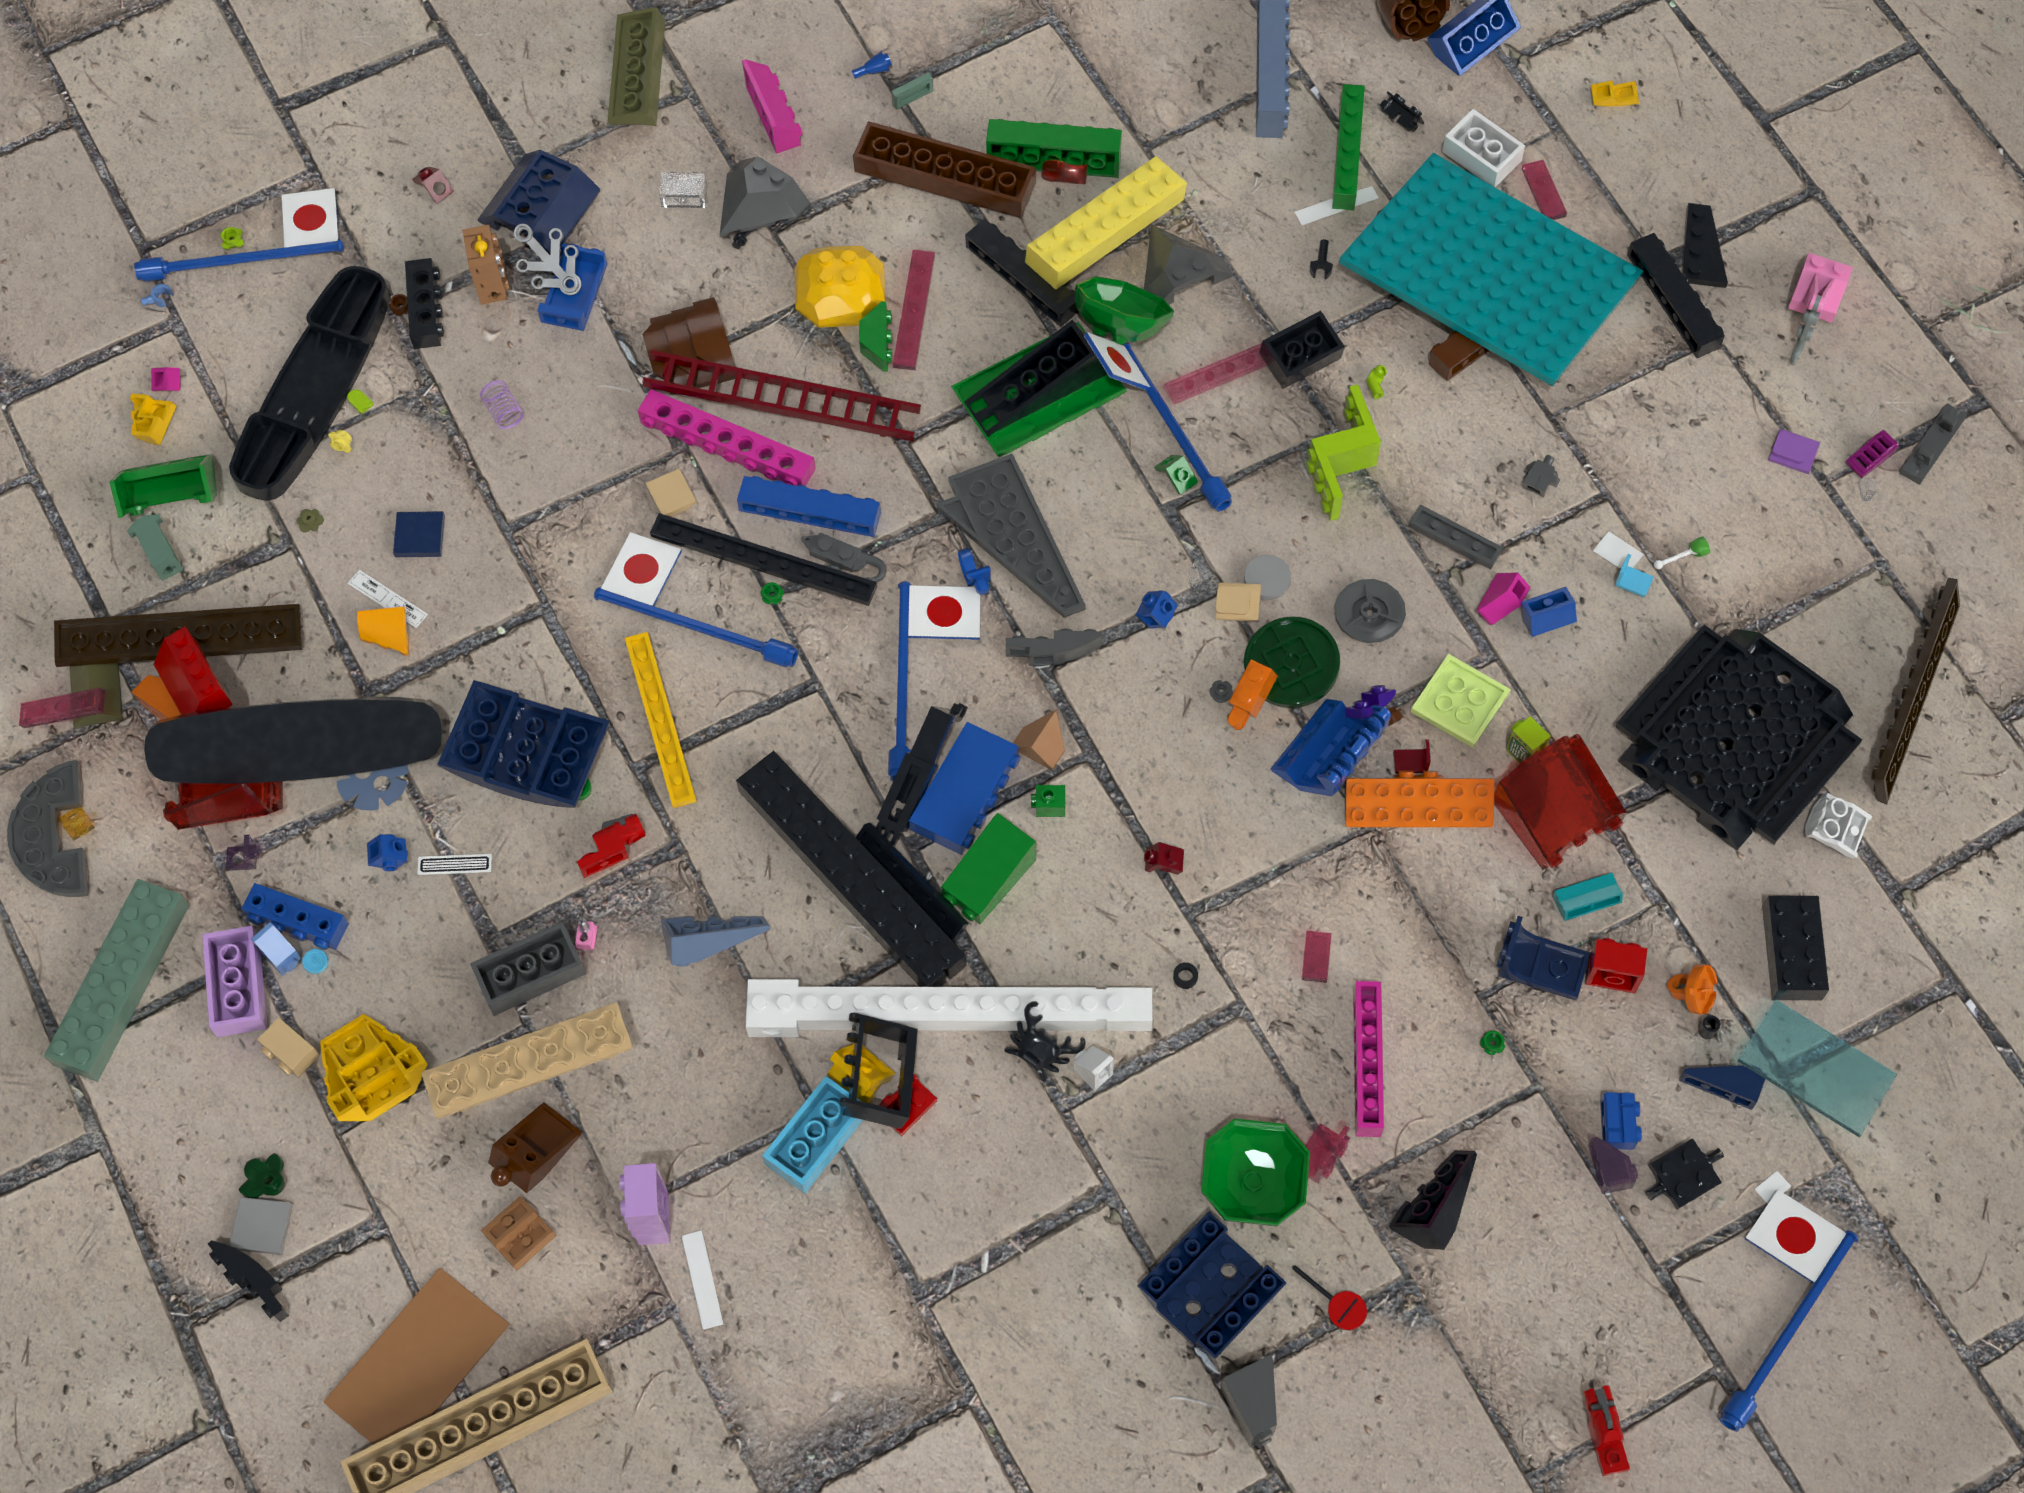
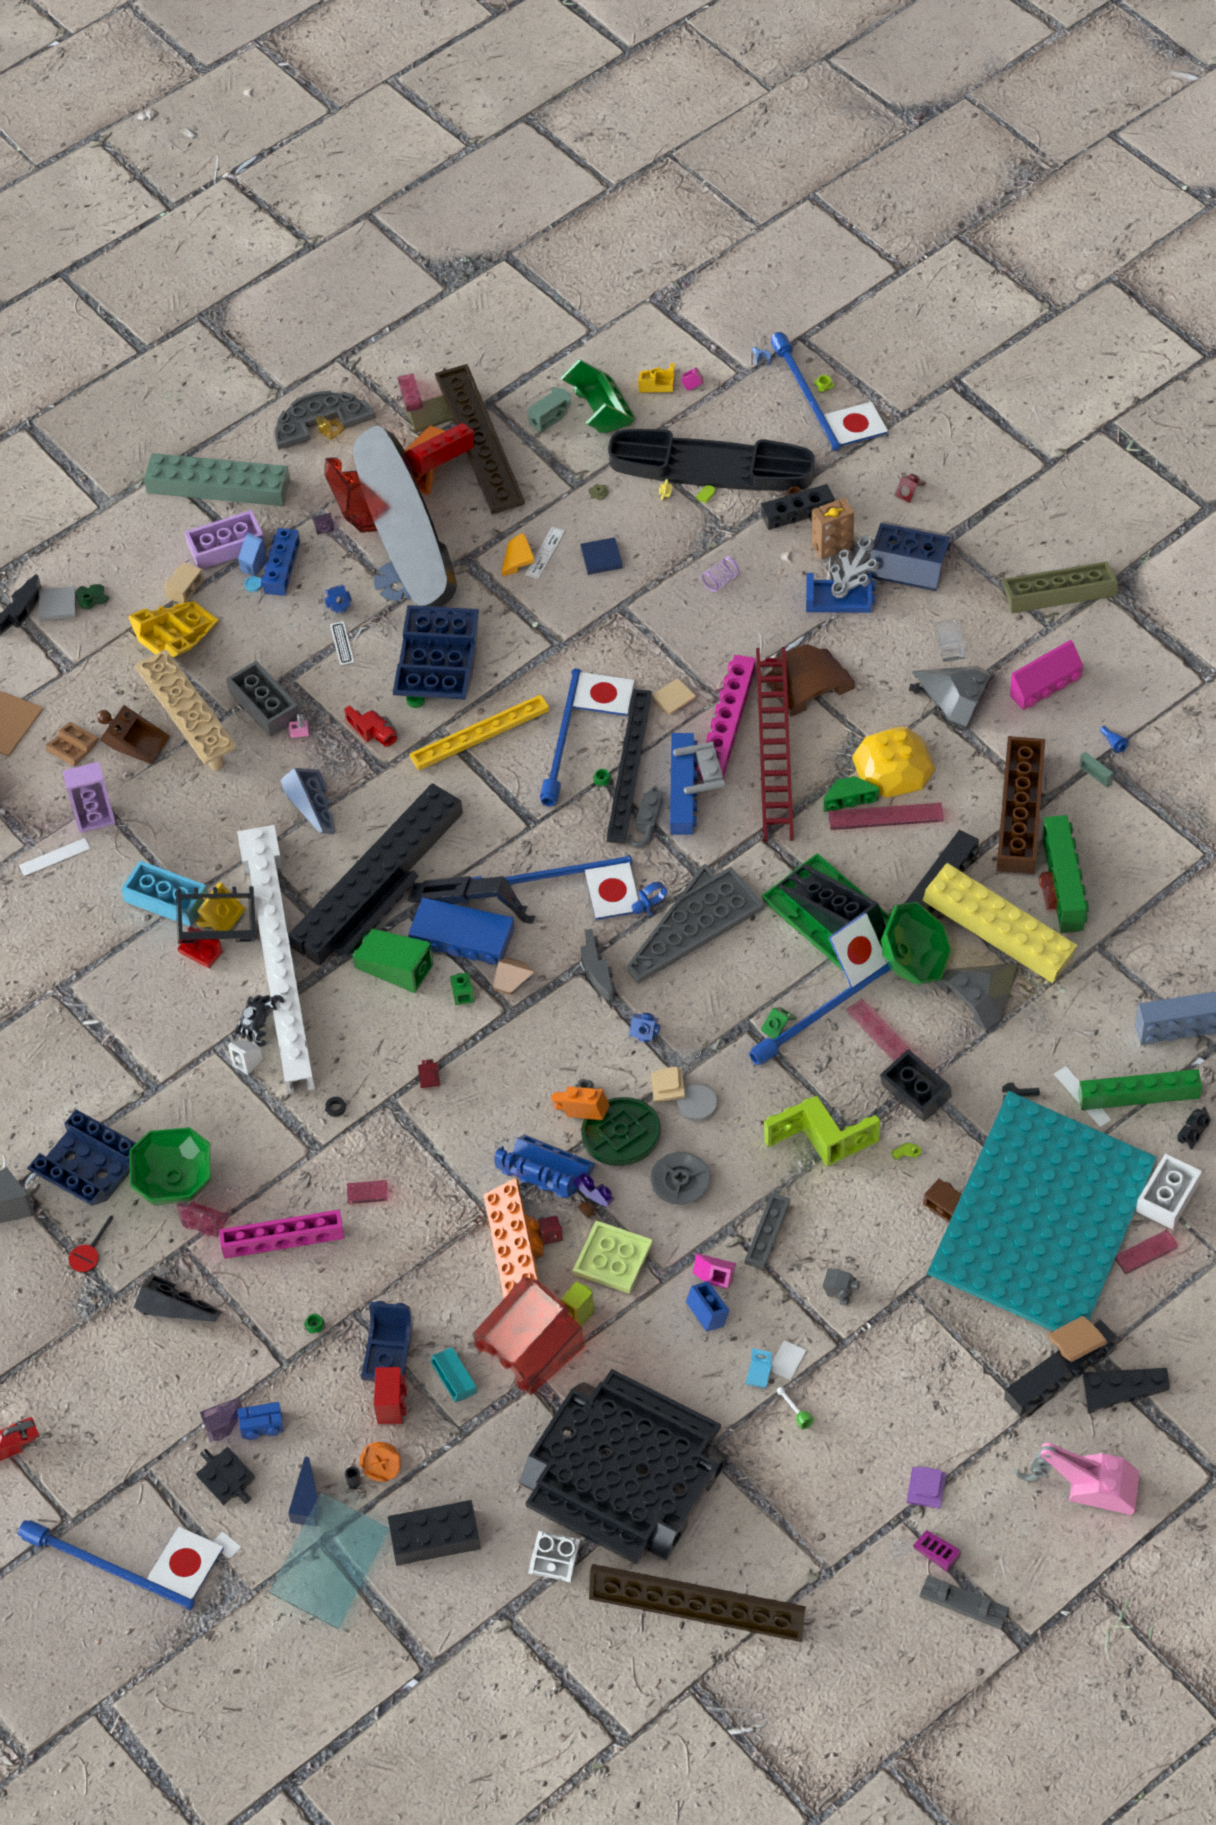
camera: 80 degrees right, 10 degrees down
none -> light grey plate [673,742,725,794]
none -> medium nougat slope [1047,1316,1107,1362]

